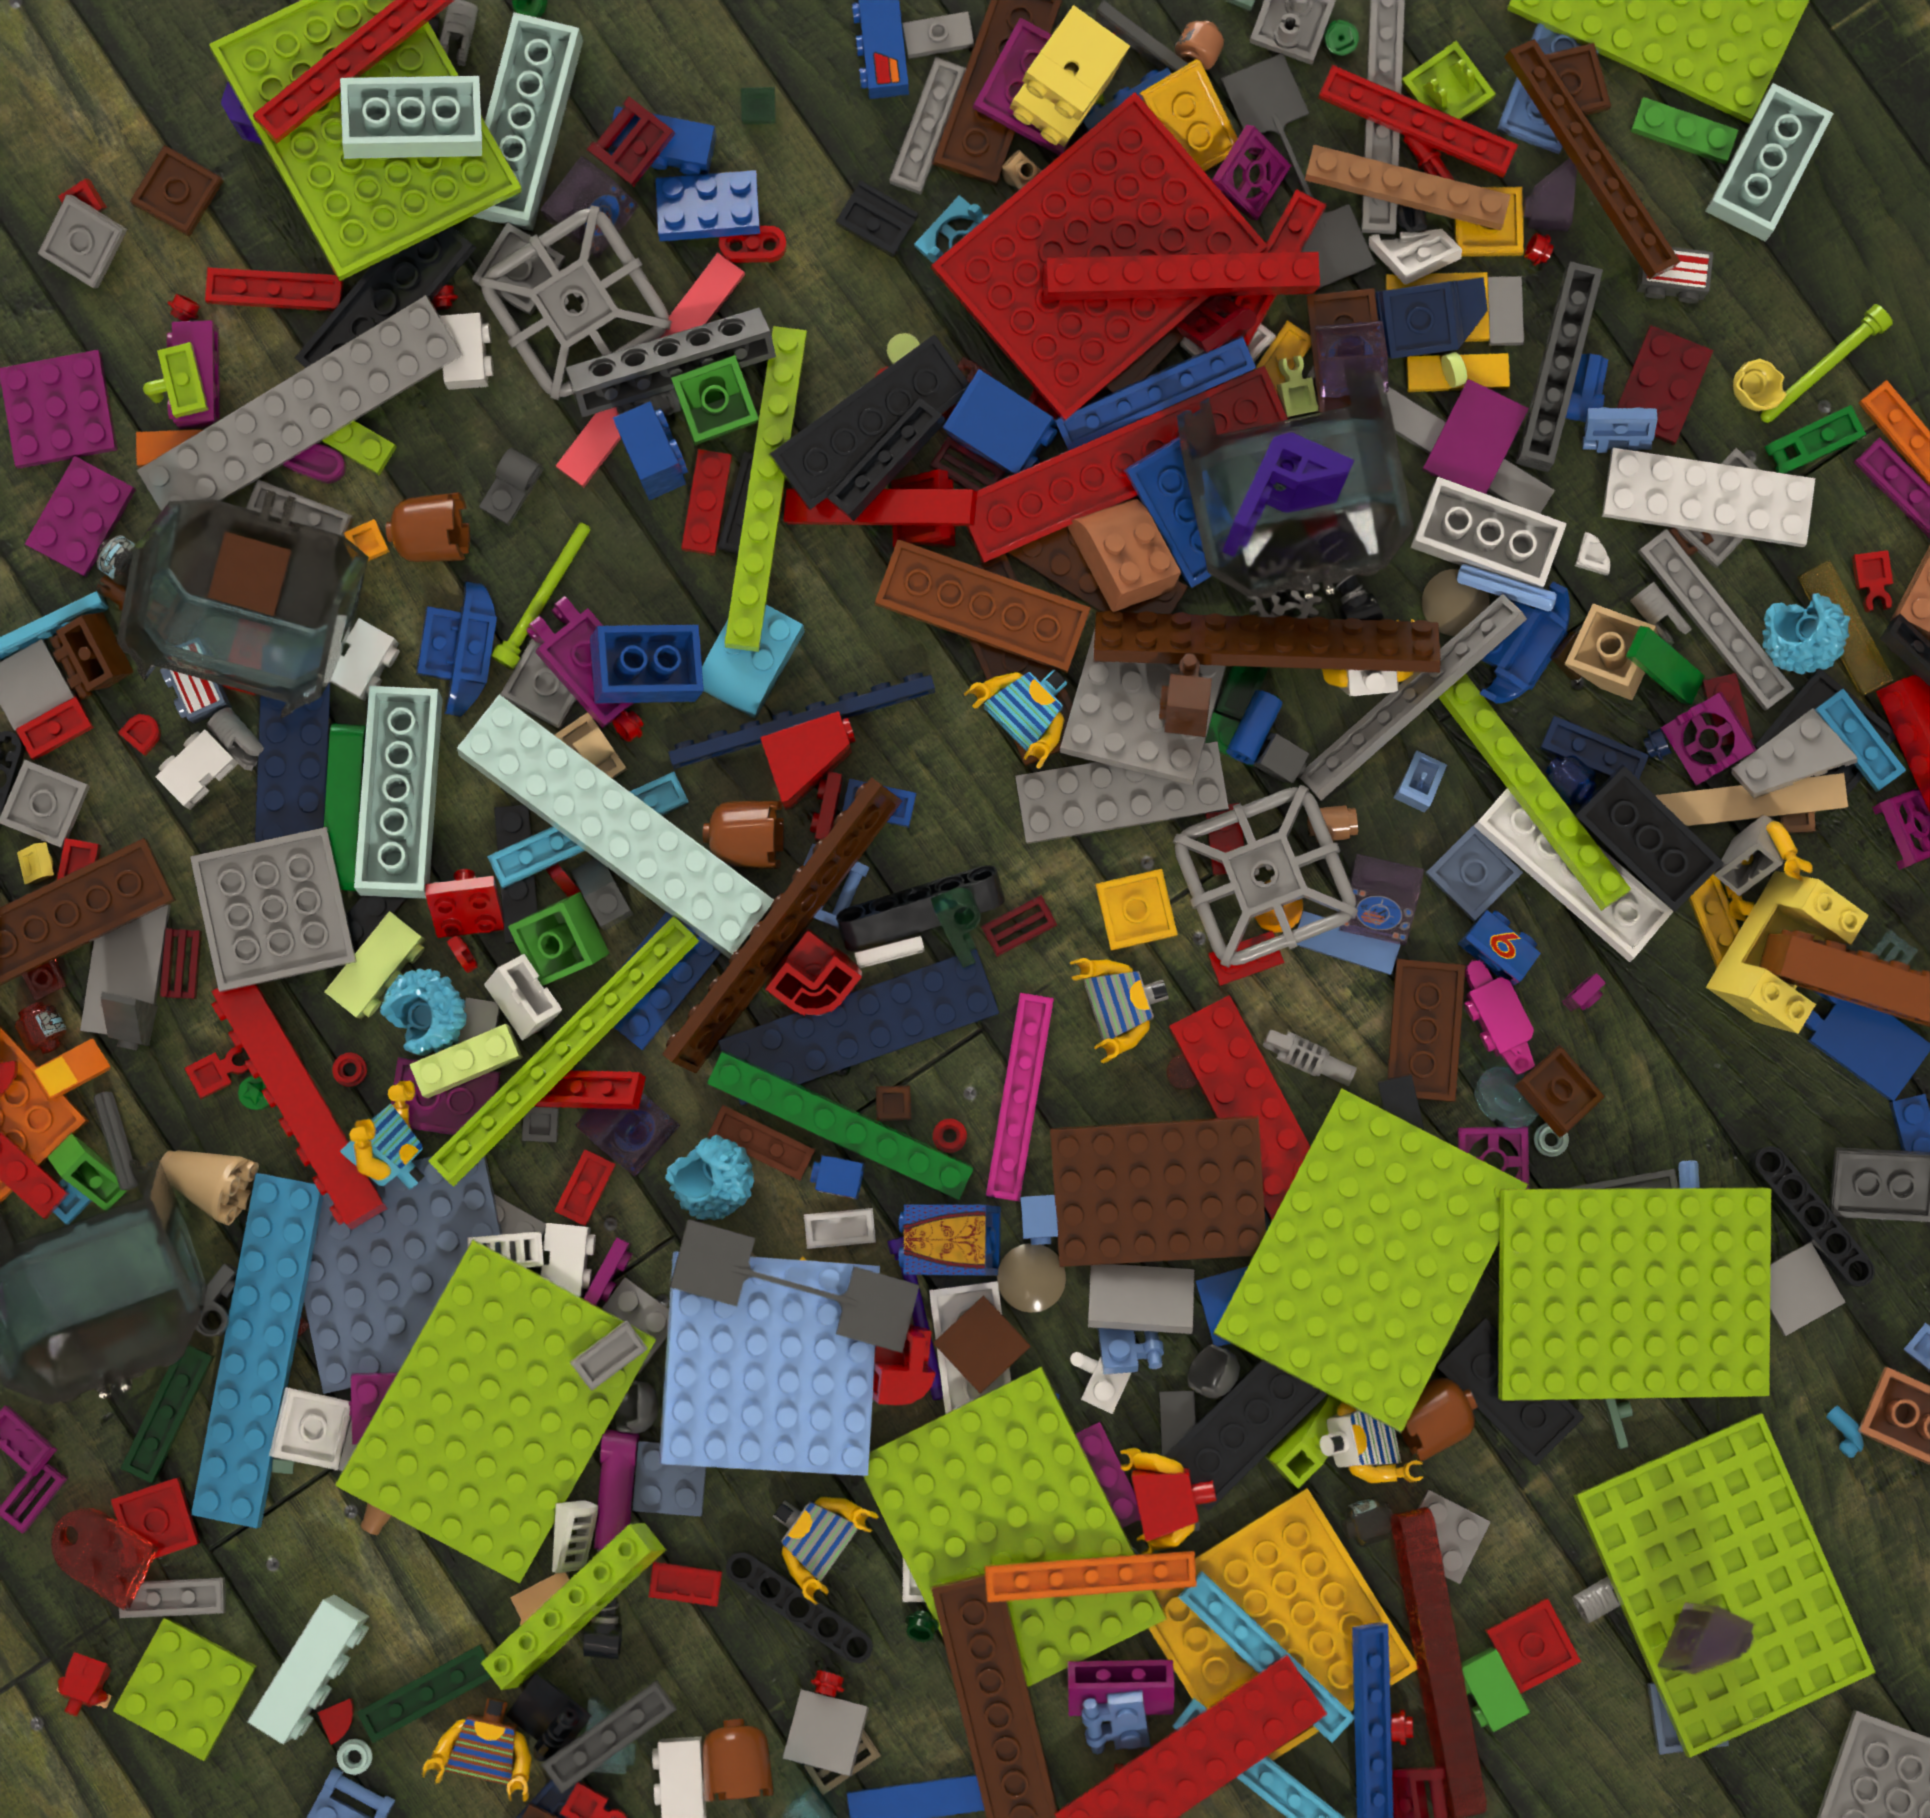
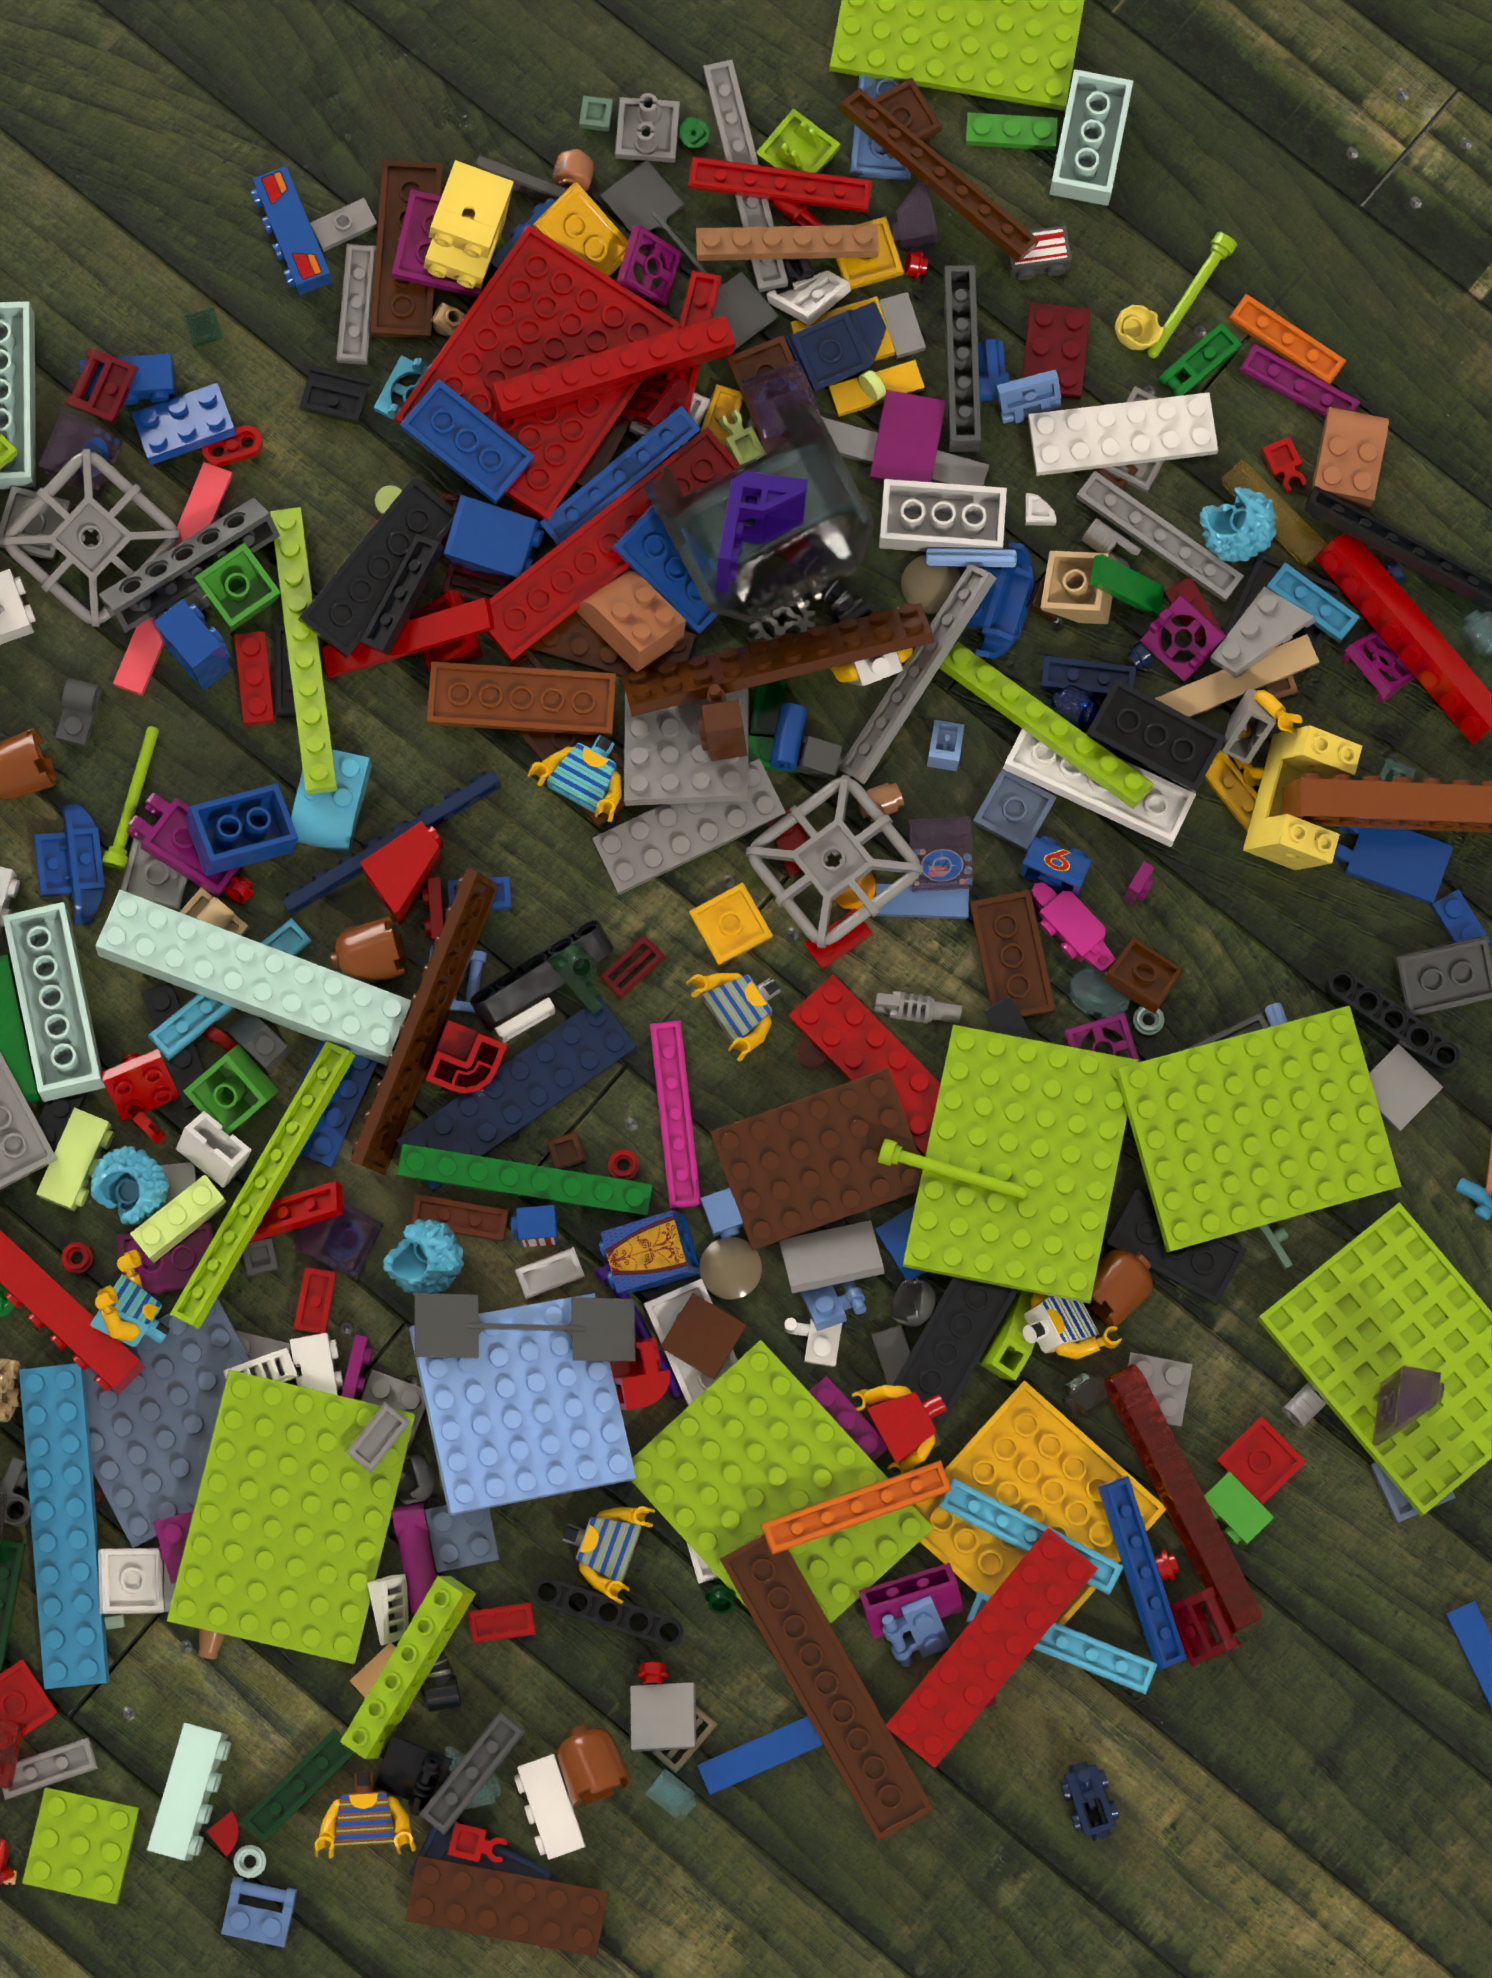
camera: 20 degrees left, 5 degrees down
none -> blue plate [400,379,535,505]
none -> lime piece [878,1138,1028,1199]

